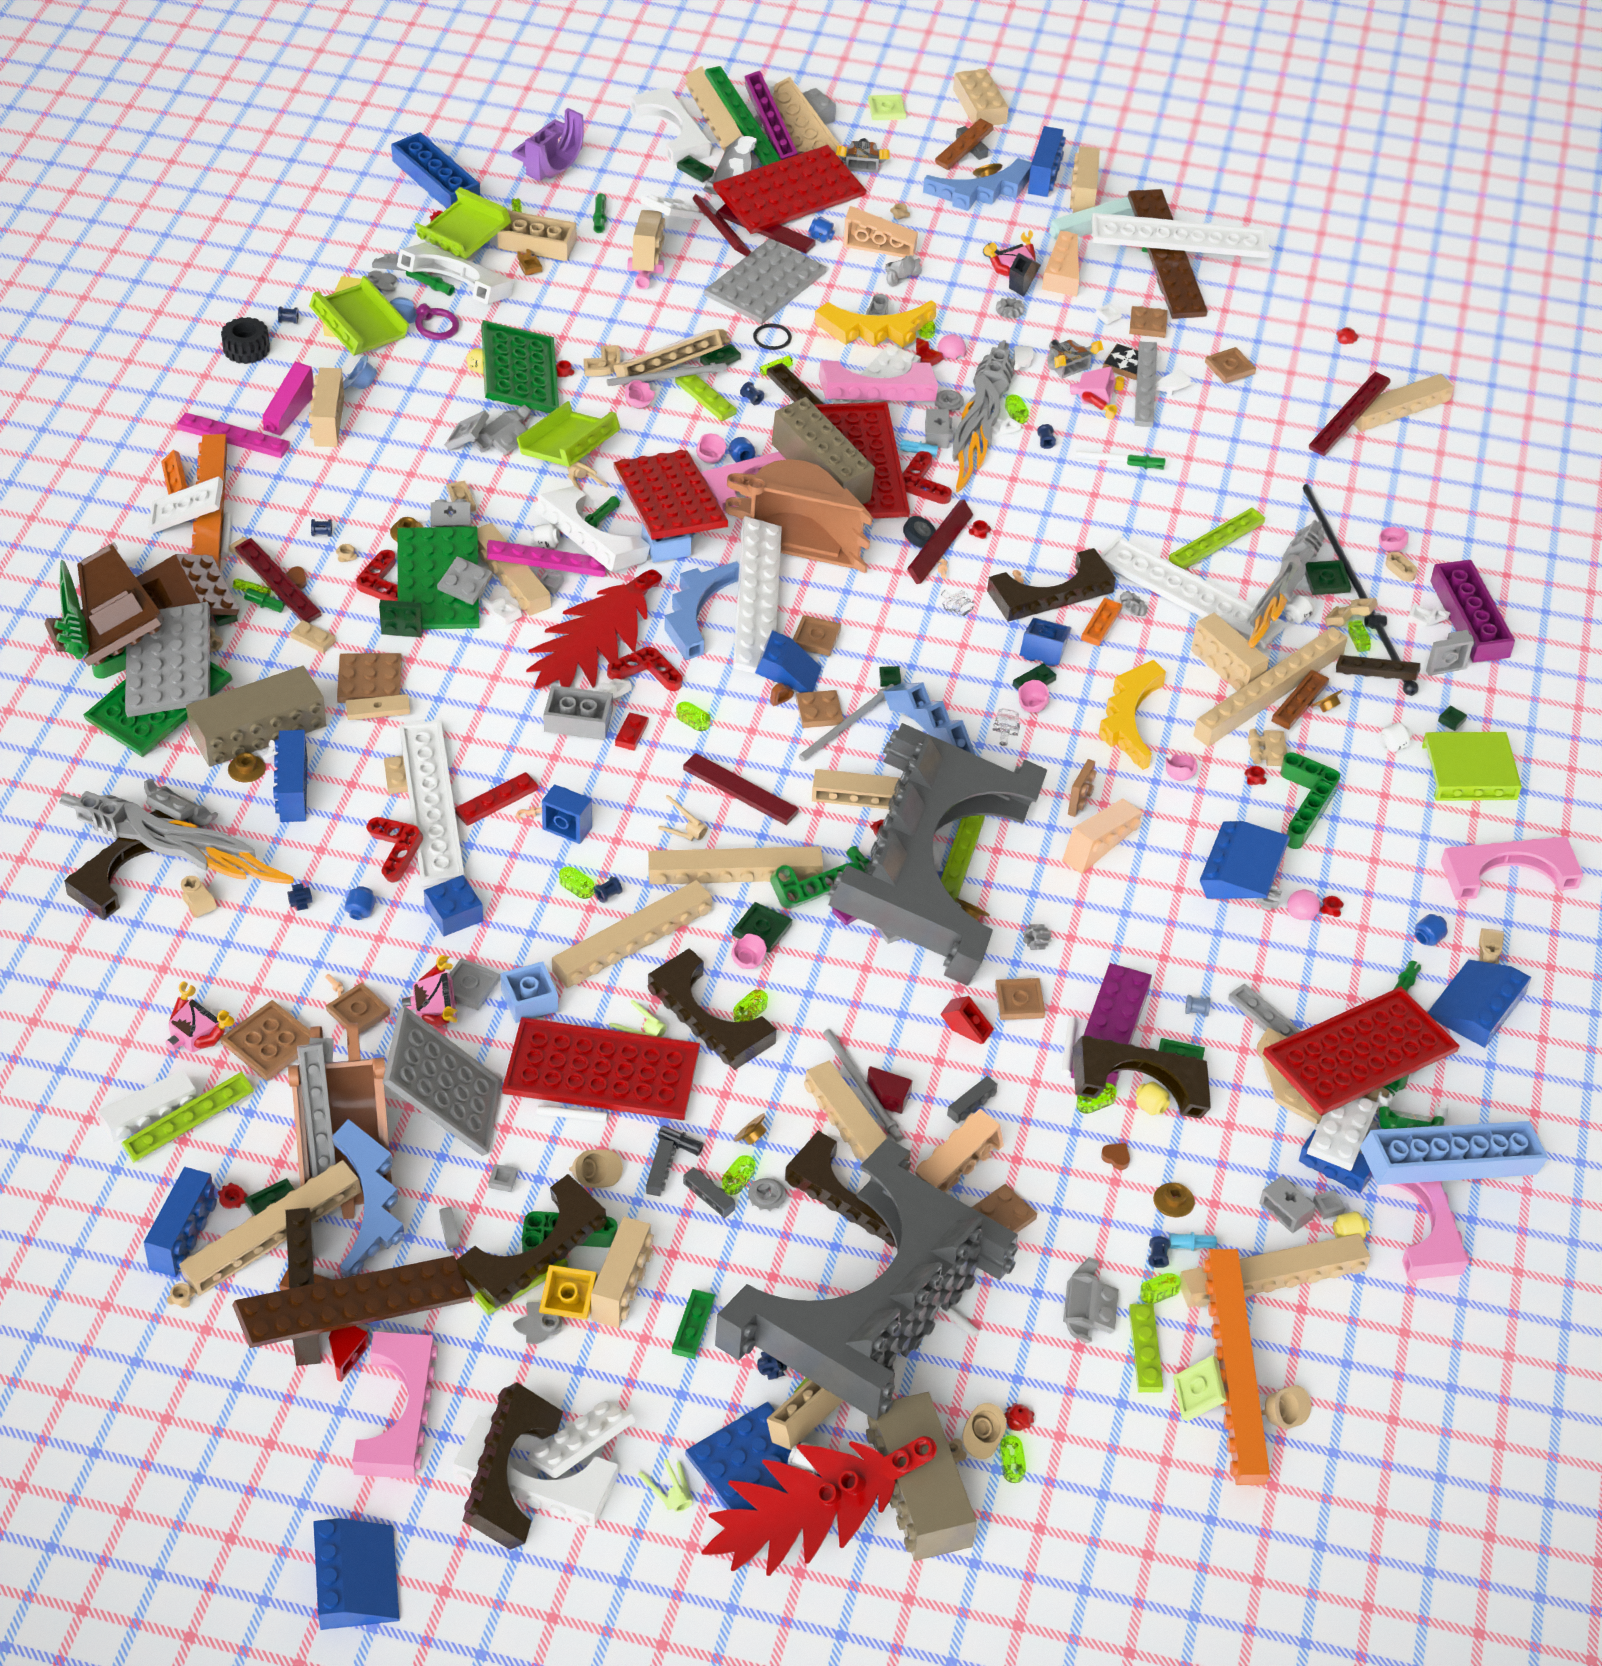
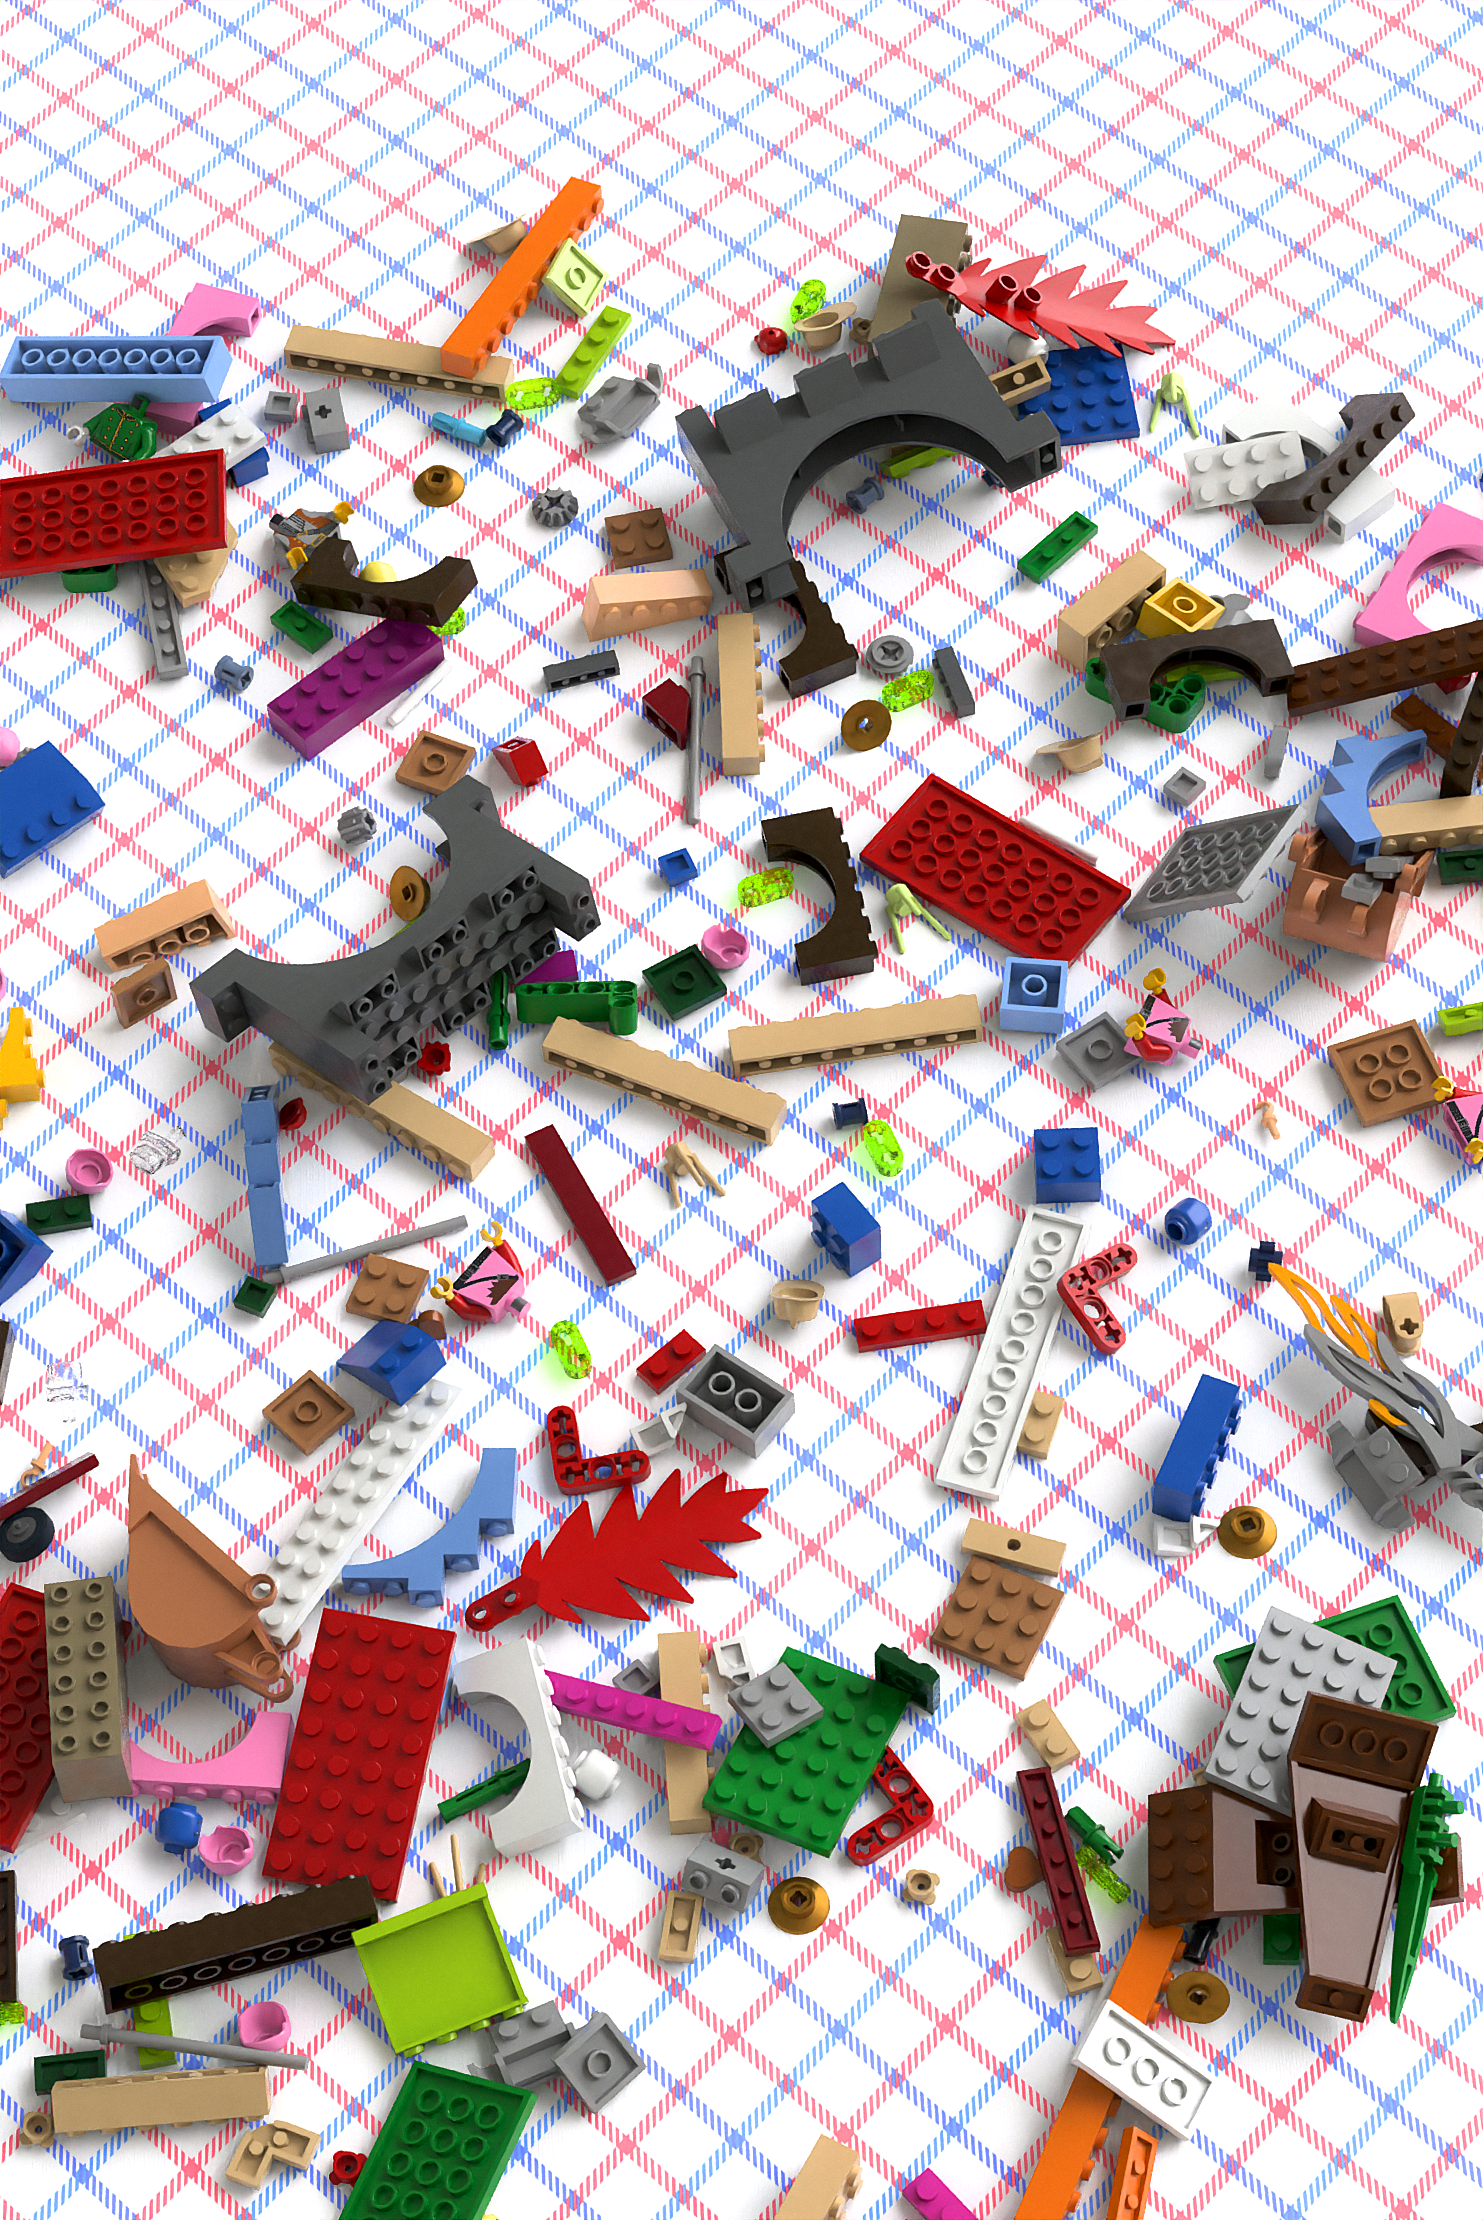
camera: 145 degrees left, 10 degrees up
dark tan brick [186,665,327,767] -> none
dark blue bush [311,519,332,537] -> none
medium nougat plate [326,982,390,1034] -> none
light nougat hand [516,806,542,819] -> none
dark grey piece [646,1139,676,1197] -> none
black axle [658,1126,704,1157] -> none
dark orange tile [1101,1143,1130,1170] -> none
light yellow head [1333,1211,1370,1241] -> none
none -> dark brown brick [92,1875,378,2015]
none -> torso [269,501,355,571]
none -> torso [430,1221,531,1324]
none -> light grey gear [532,486,579,527]
none -> blue plate [658,847,698,887]
none -> tan piece [770,1280,825,1329]
none -> pearl gold piece [1166,1971,1230,2024]

